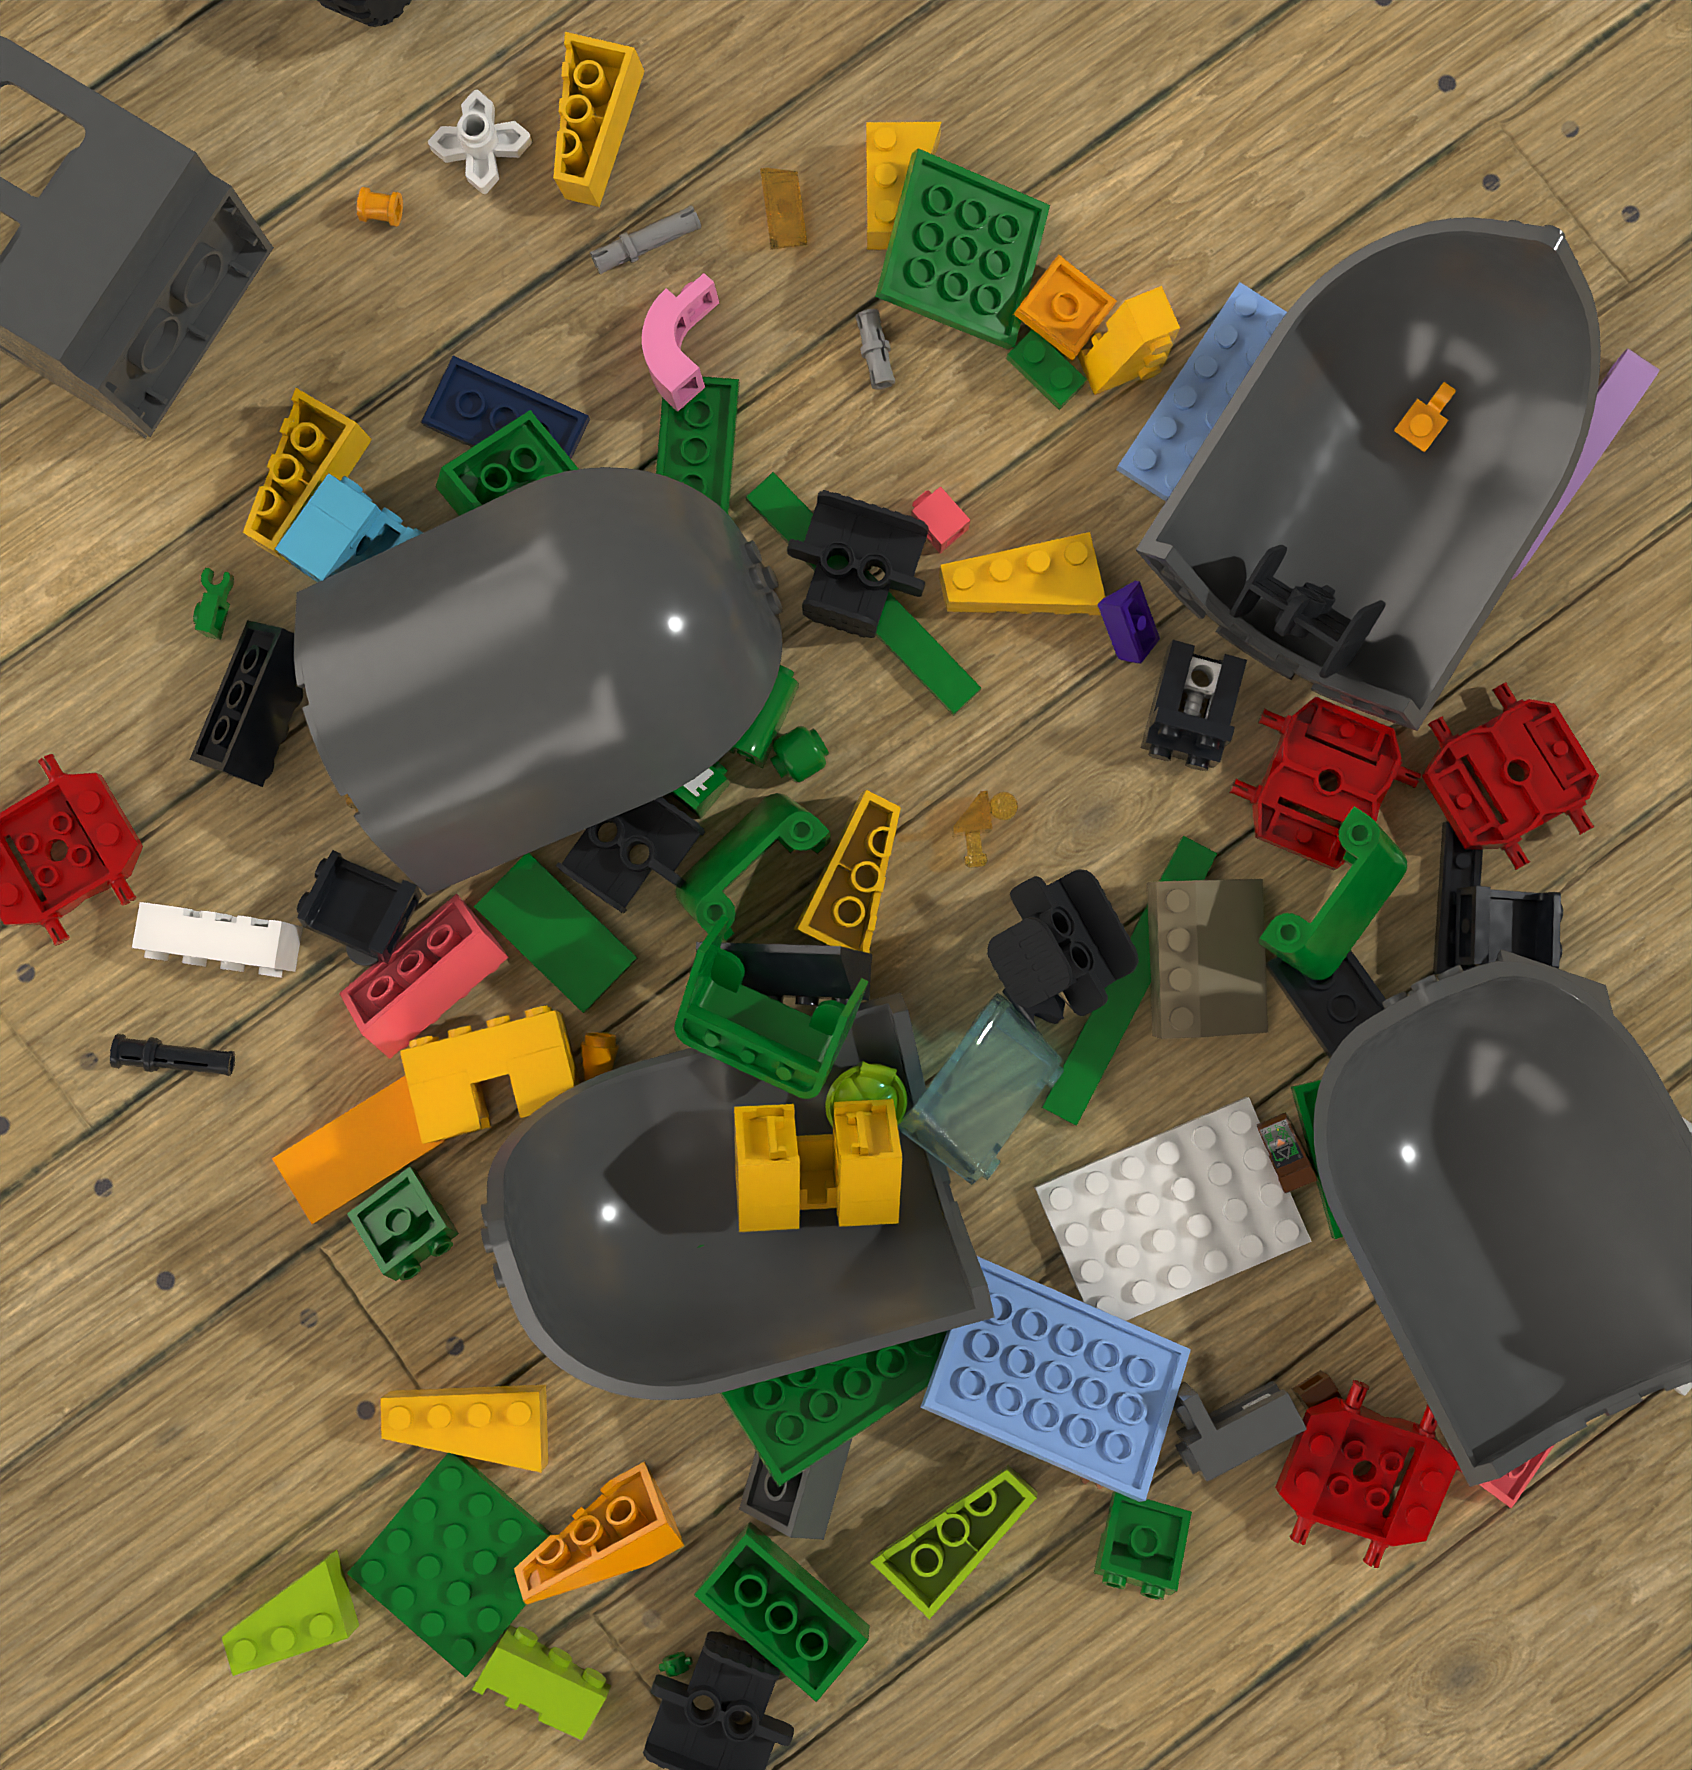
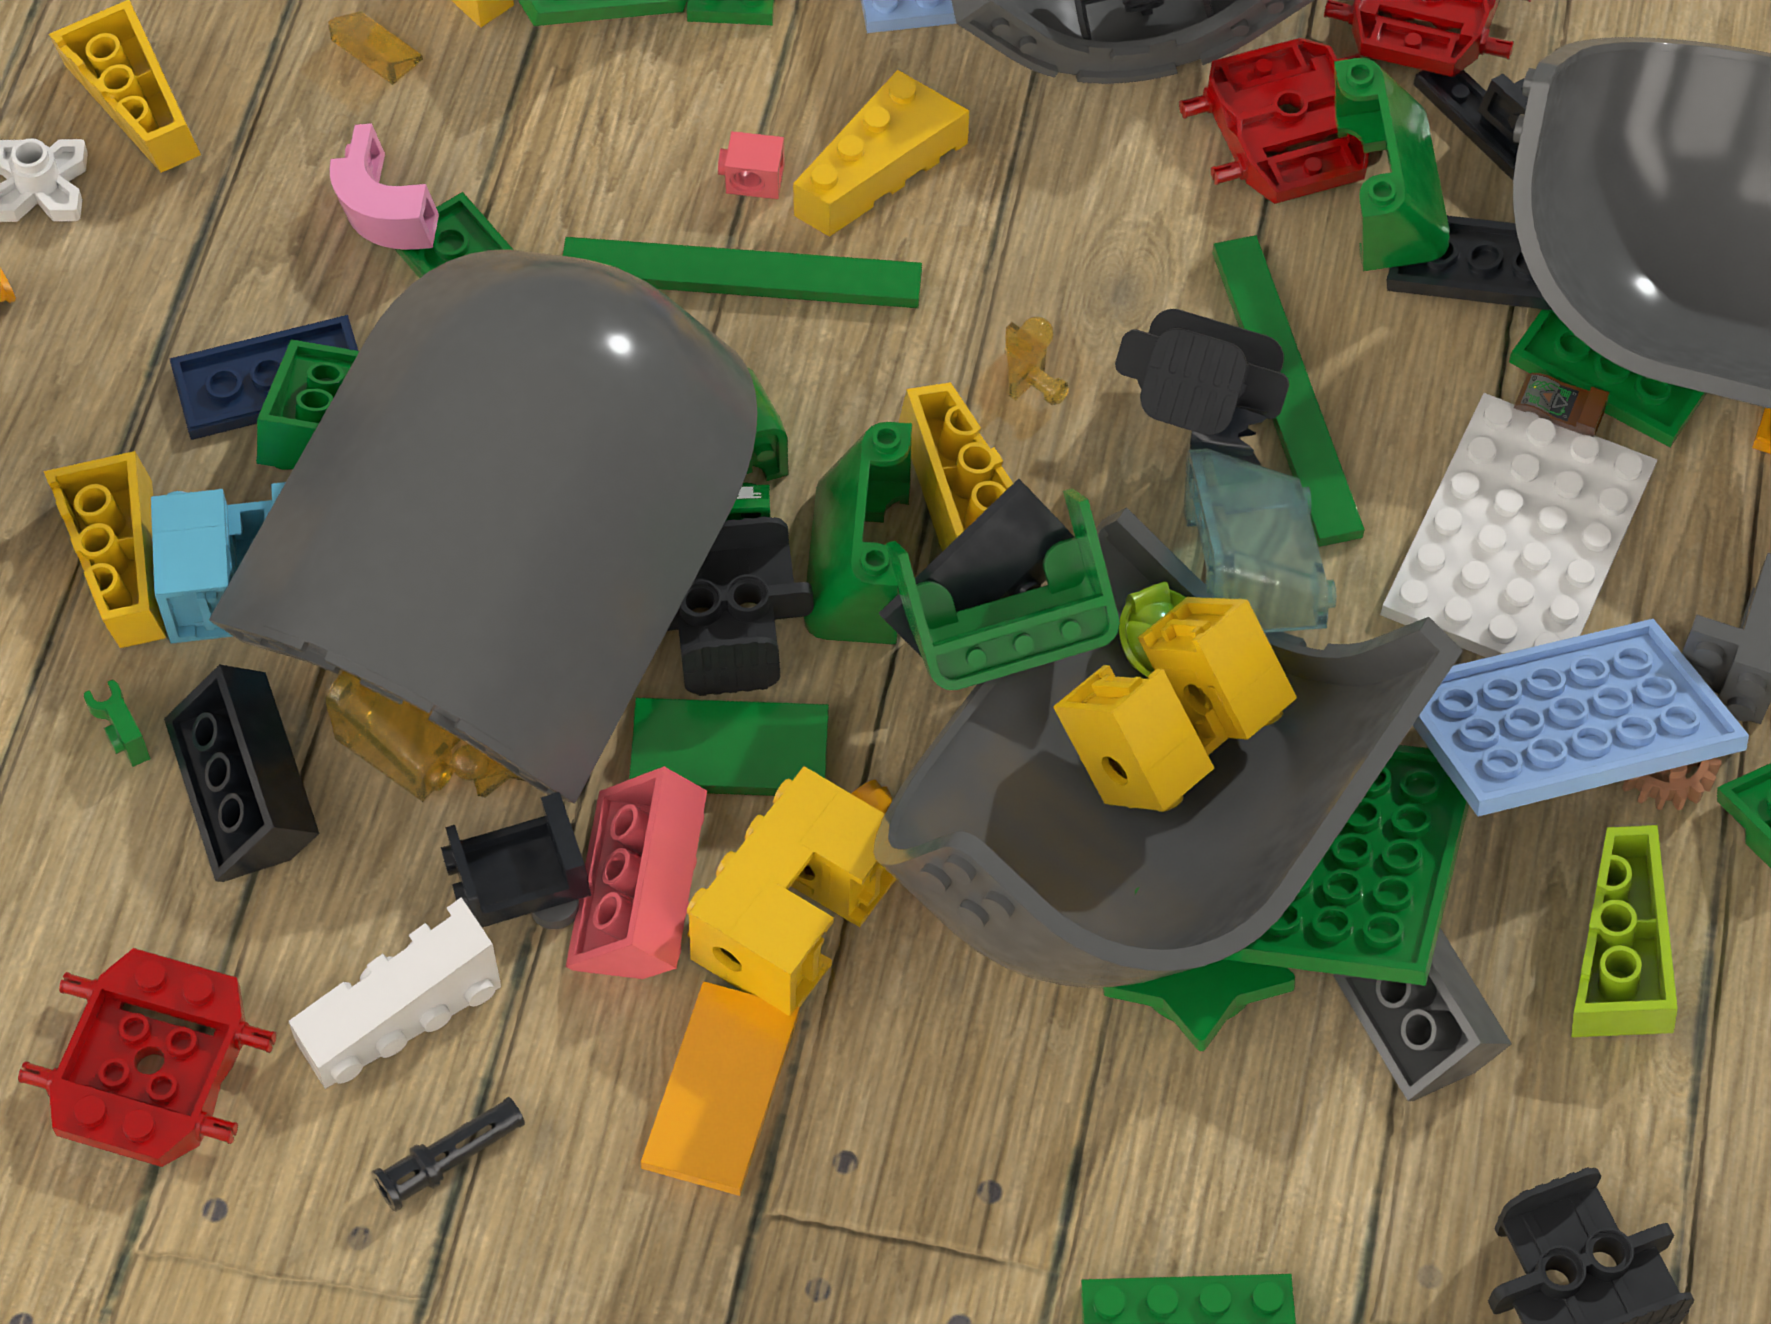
camera: 45 degrees left, 25 degrees down
green plate [347,1167,459,1281] -> none
yellow wedge [380,1384,548,1473] -> none
light orange wedge [514,1461,684,1605] -> none
light grey pin [590,205,701,275] -> none
green piece [659,1652,693,1677] -> none
green slope [694,1522,870,1702] -> none
green head [770,726,829,783] -> none
black piece [787,490,929,638] -> none
light grey pin [855,309,895,390] -> none
dark purple slope [1098,581,1160,664] -> none
black brick [1140,640,1247,771] -> none
dark tan slope [1147,879,1268,1039] -> none

